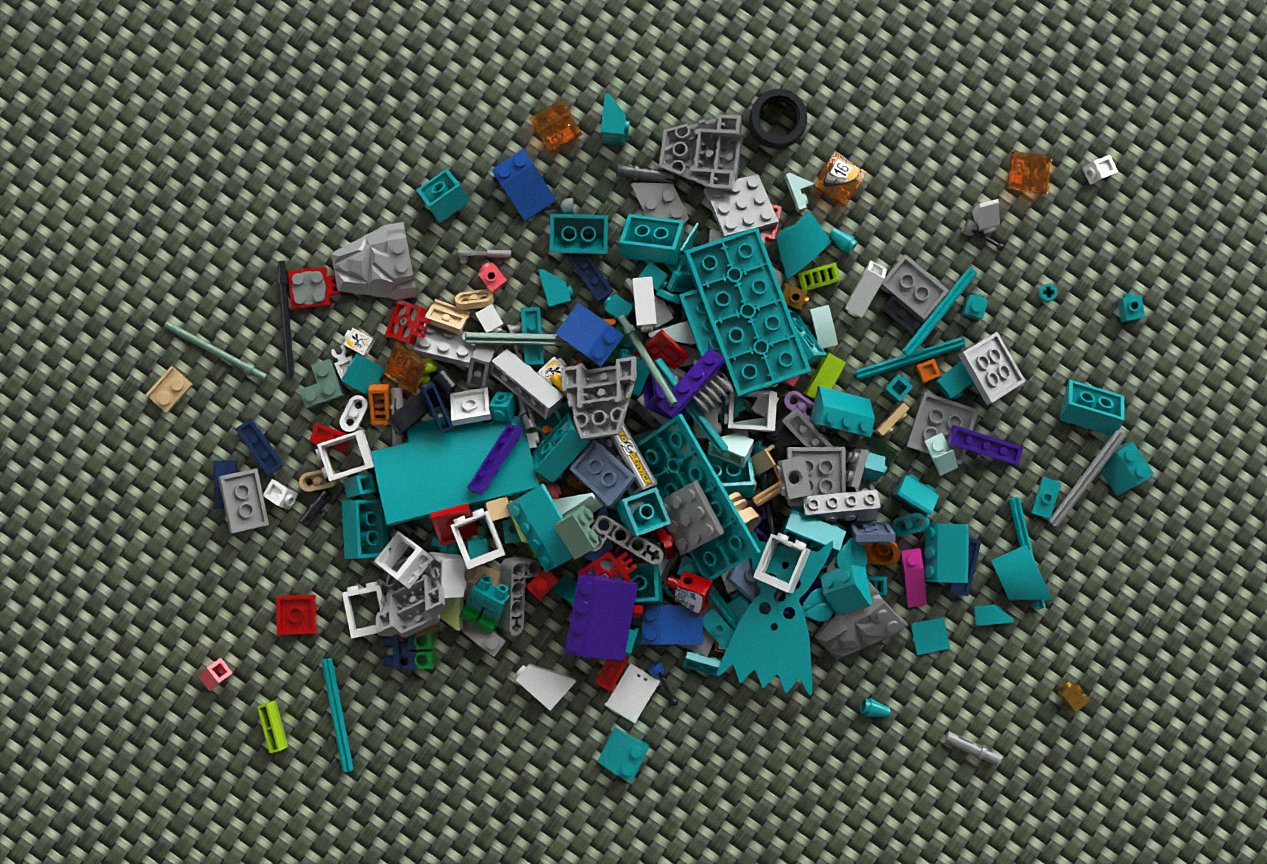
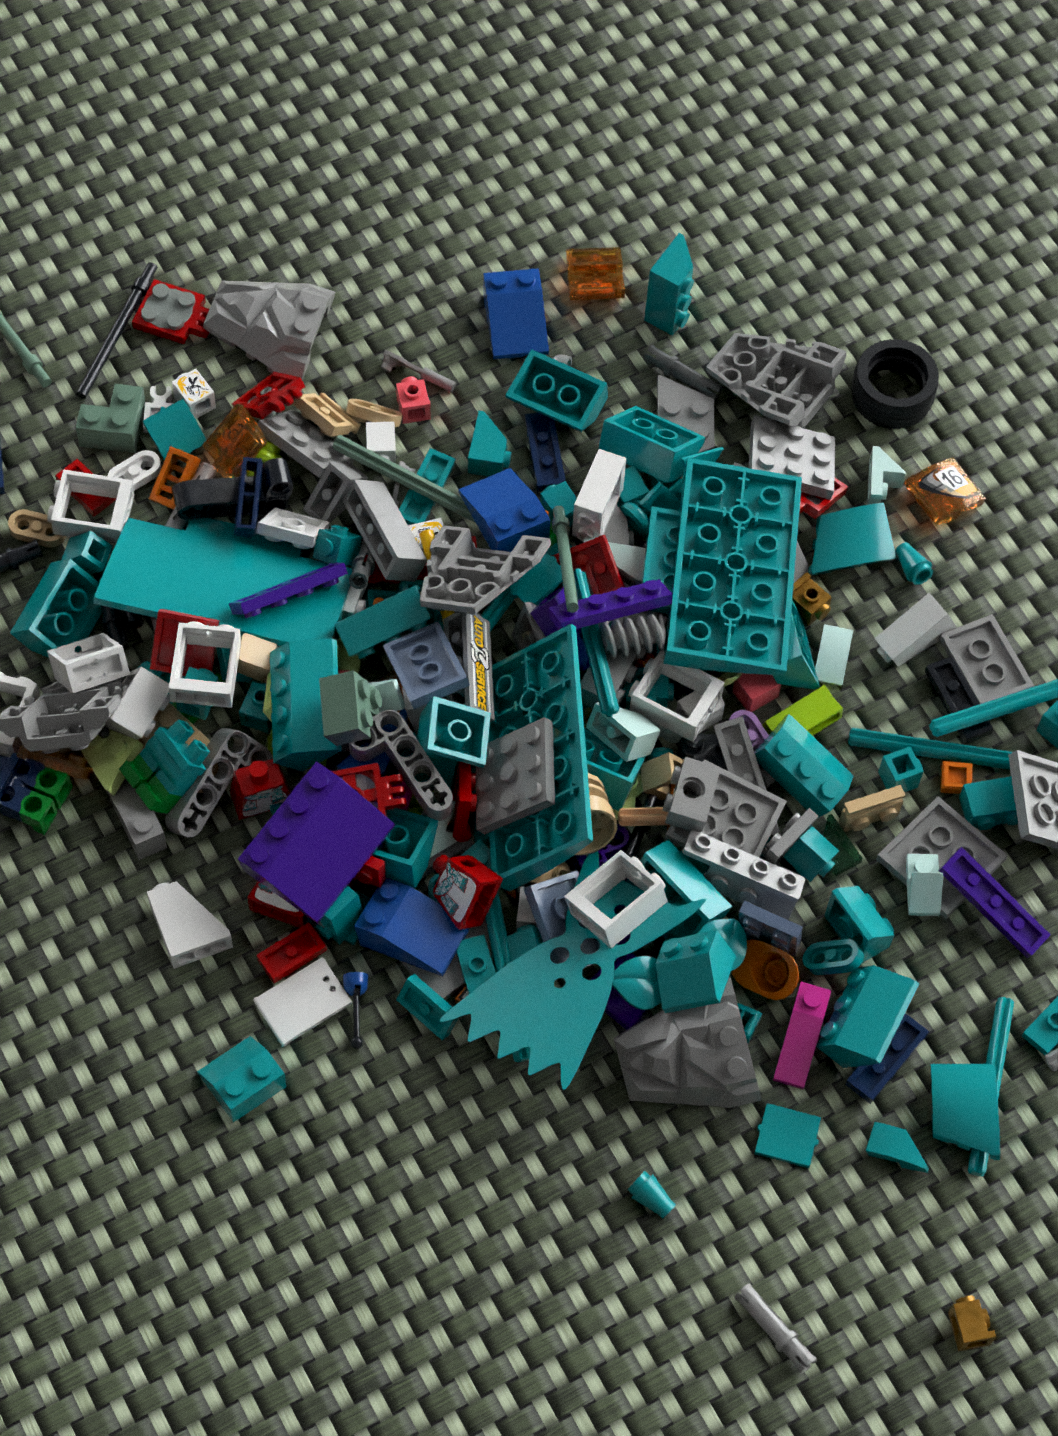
camera: 25 degrees right, 25 degrees down
teal slope [416,169,471,223] -> none
lime slope [797,262,840,291] -> none

